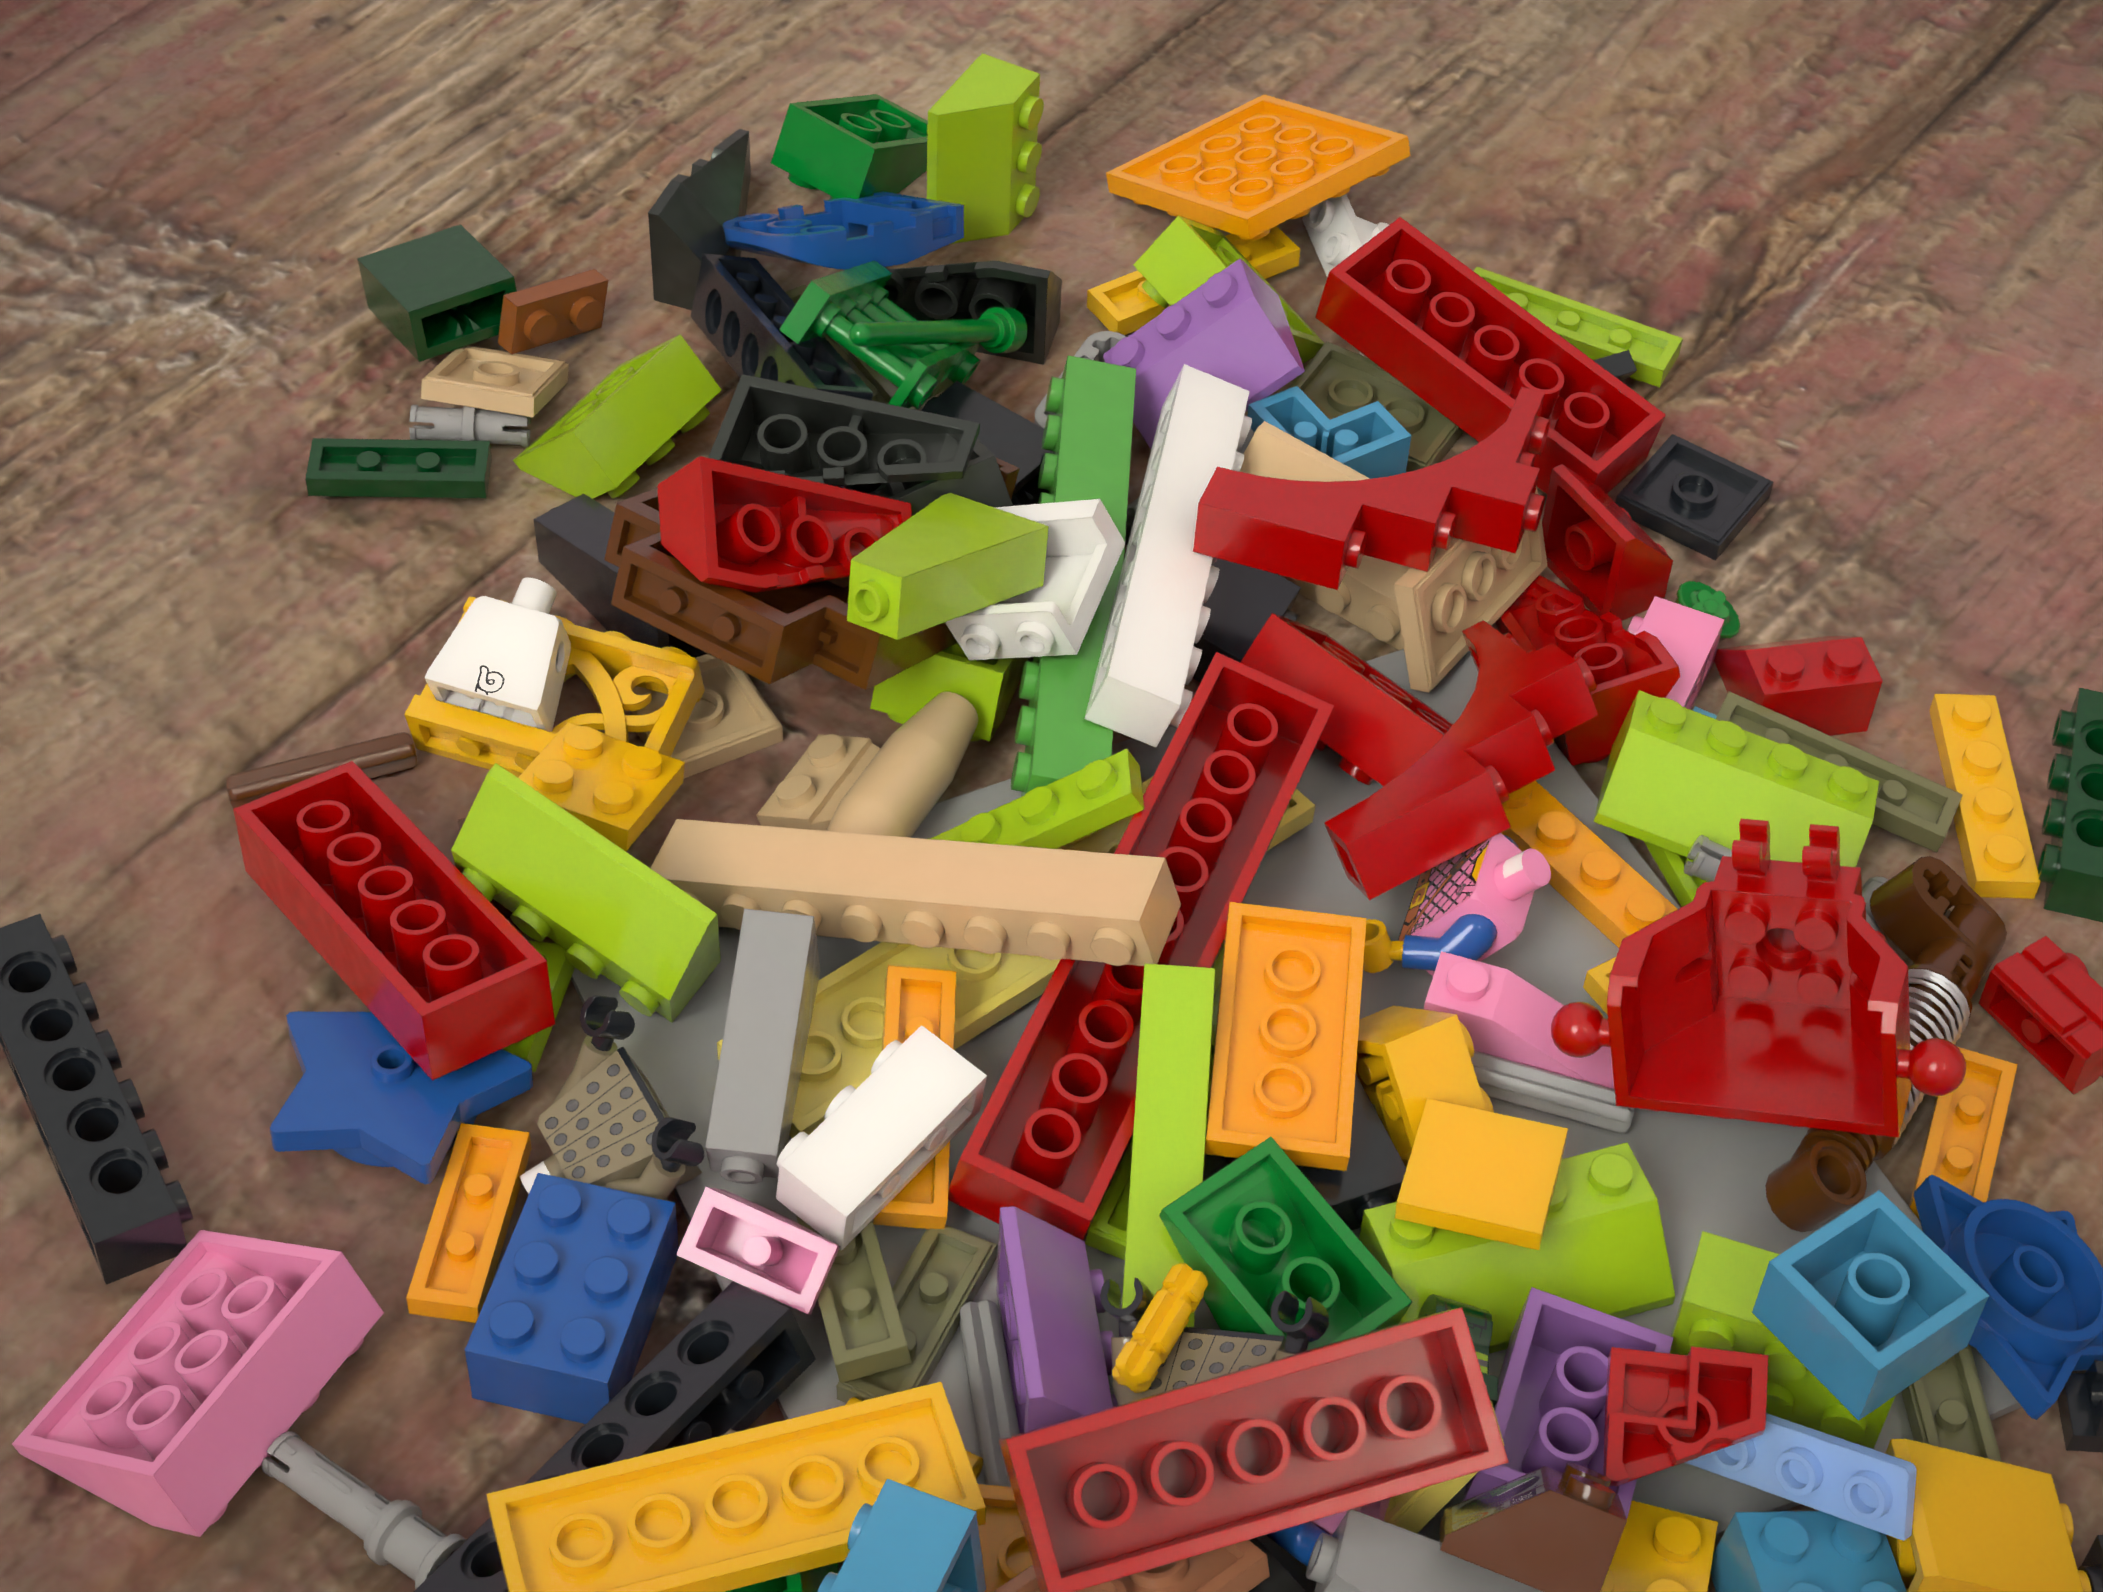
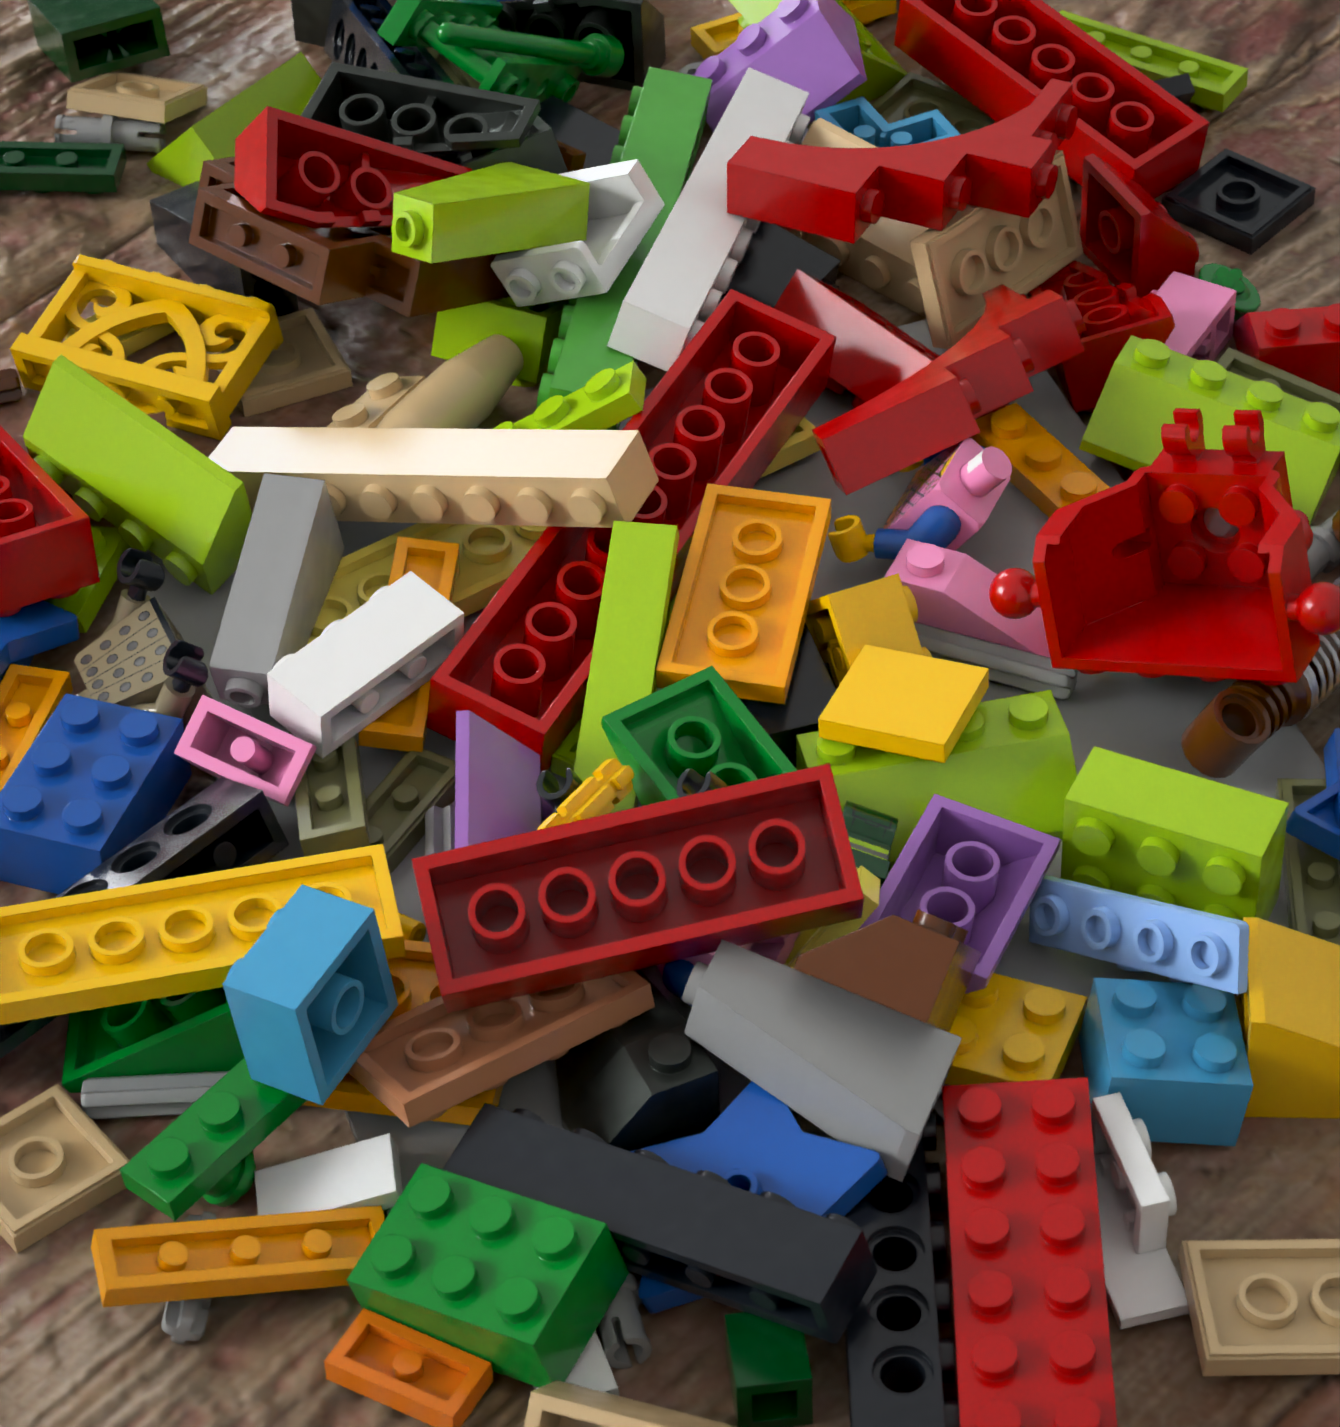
camera: 10 degrees right, 5 degrees down
white torso [425,578,571,732] -> none
dark orange plate [498,269,609,355] -> none
yellow plate [518,722,685,852] -> none
red slope [1603,1346,1769,1486] -> none
dark azure brick [1752,1190,1989,1421] -> none

